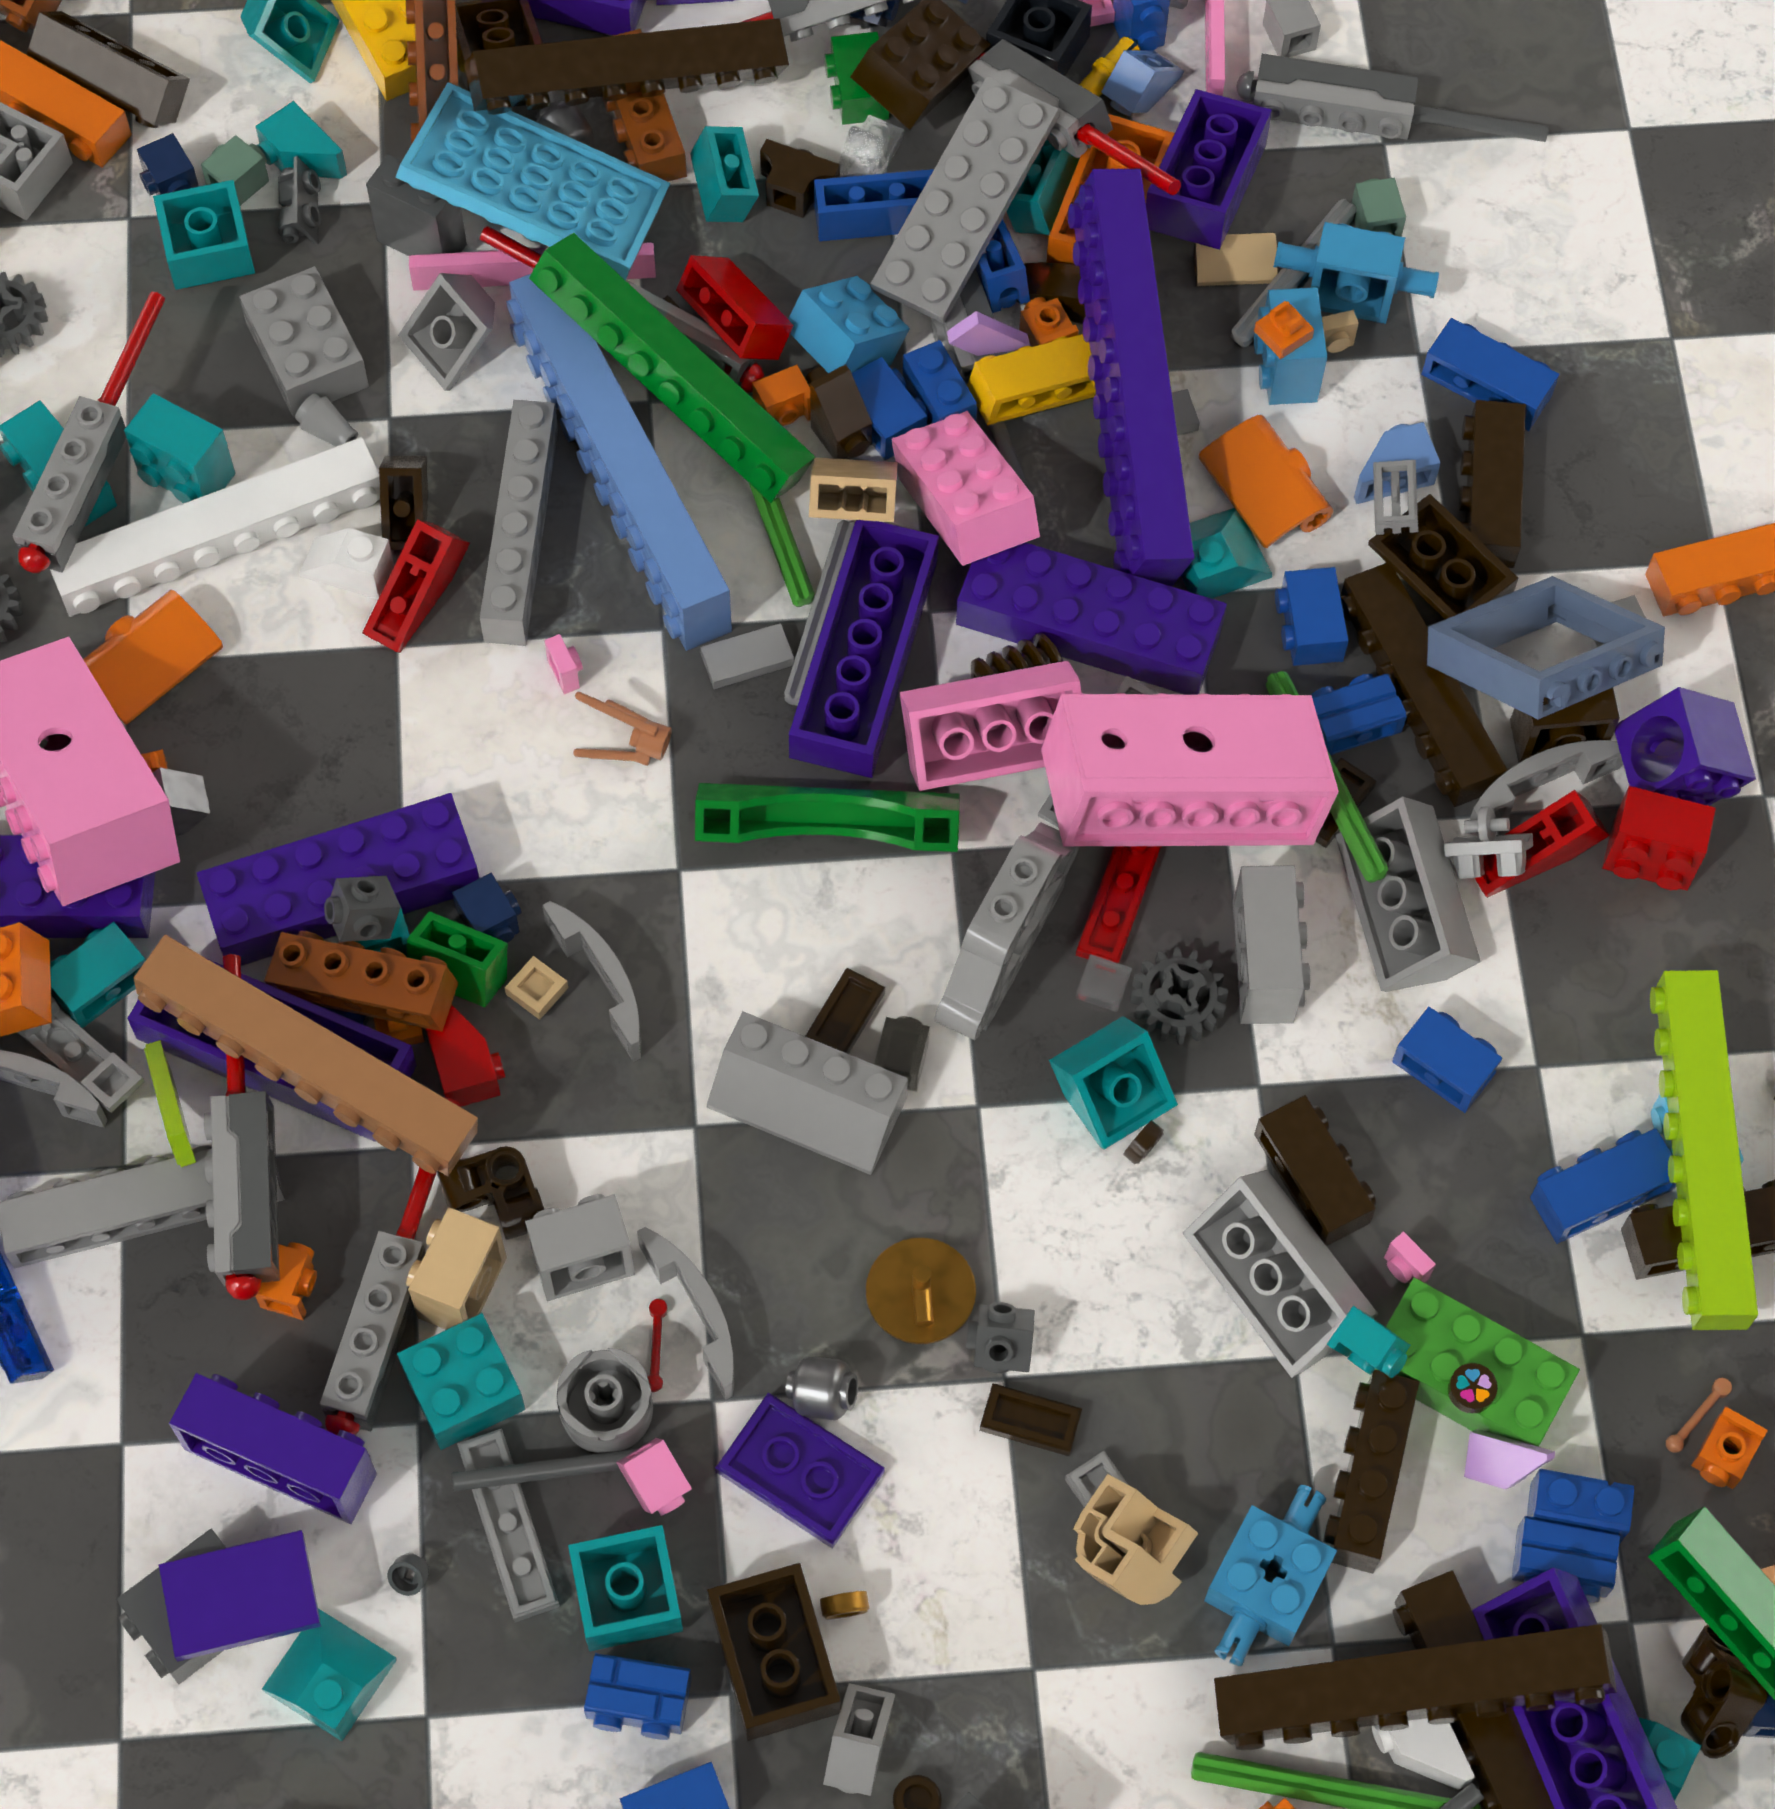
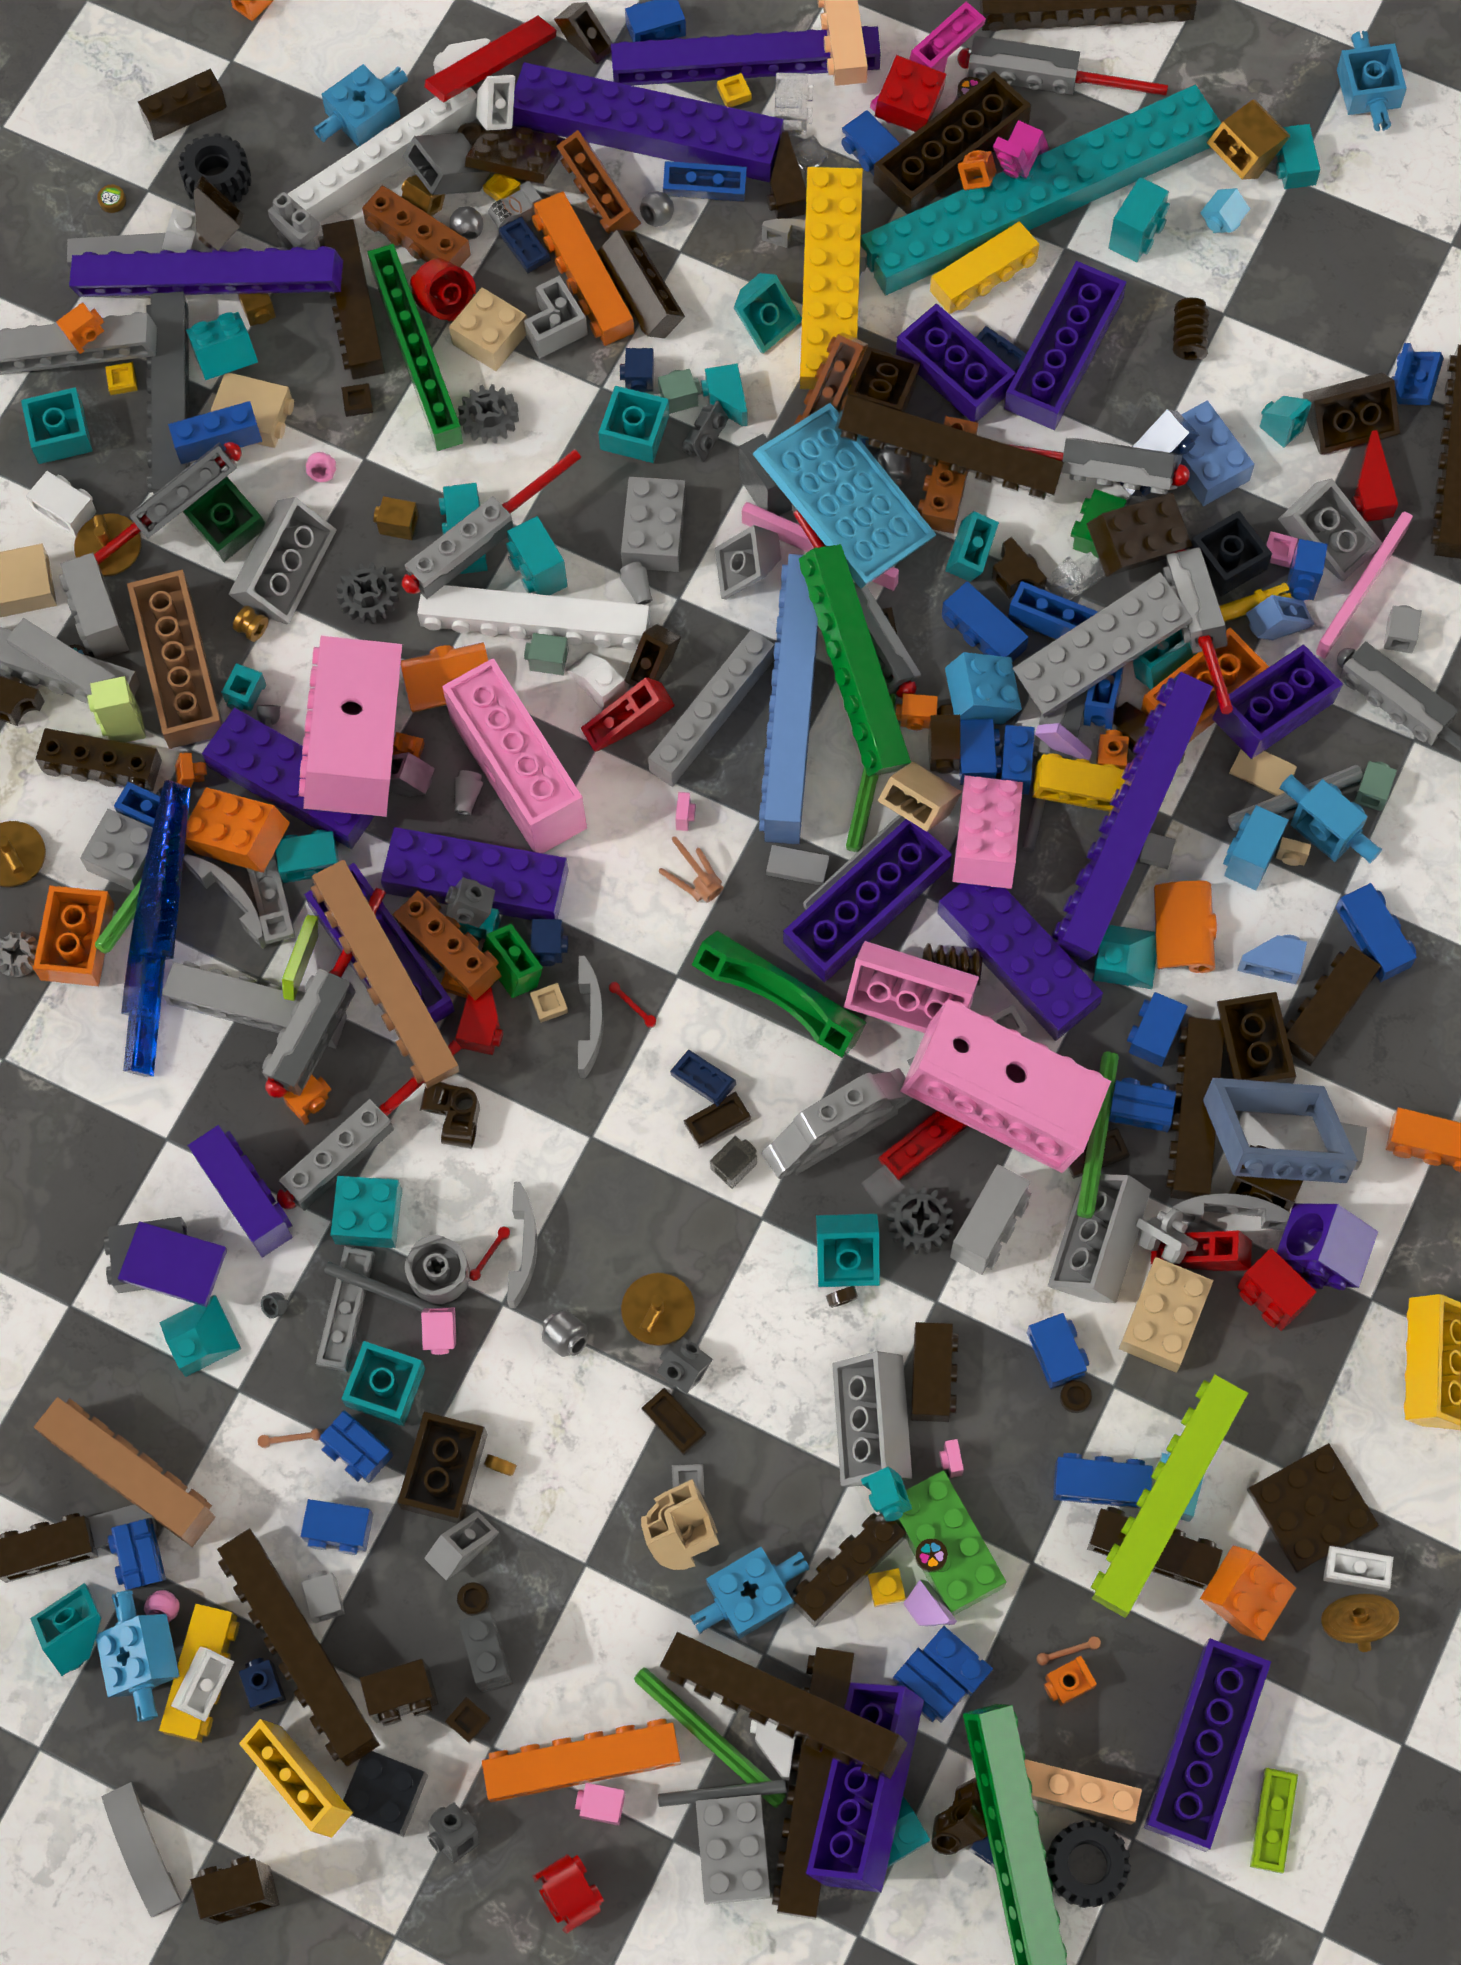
camera: 35 degrees right, 5 degrees up
tan brick [406,1207,507,1330] -> none
light grey brick [525,1194,635,1301] -> none
red brick [676,255,794,360] -> none
light grey slope [707,1011,908,1175] -> none
dark purple tile [715,1392,885,1549] -> none
orange tile [1254,301,1314,359] -> none
light grey tile [1373,460,1418,535] -> none
none -> nougat hinge [257,1428,323,1448]
none -> bright pink piece [442,658,587,854]
none -> light grey cone [454,770,483,815]
none -> sand green brick [524,633,569,676]
none -> red hinge [608,982,656,1028]
none -> dark blue plate [670,1049,736,1106]
none -> yellow plate [868,1568,906,1607]
none -> blue brick [942,581,1029,662]
none -> dark brown tile [1060,1380,1092,1413]
none -> tan brick [1119,1257,1214,1373]

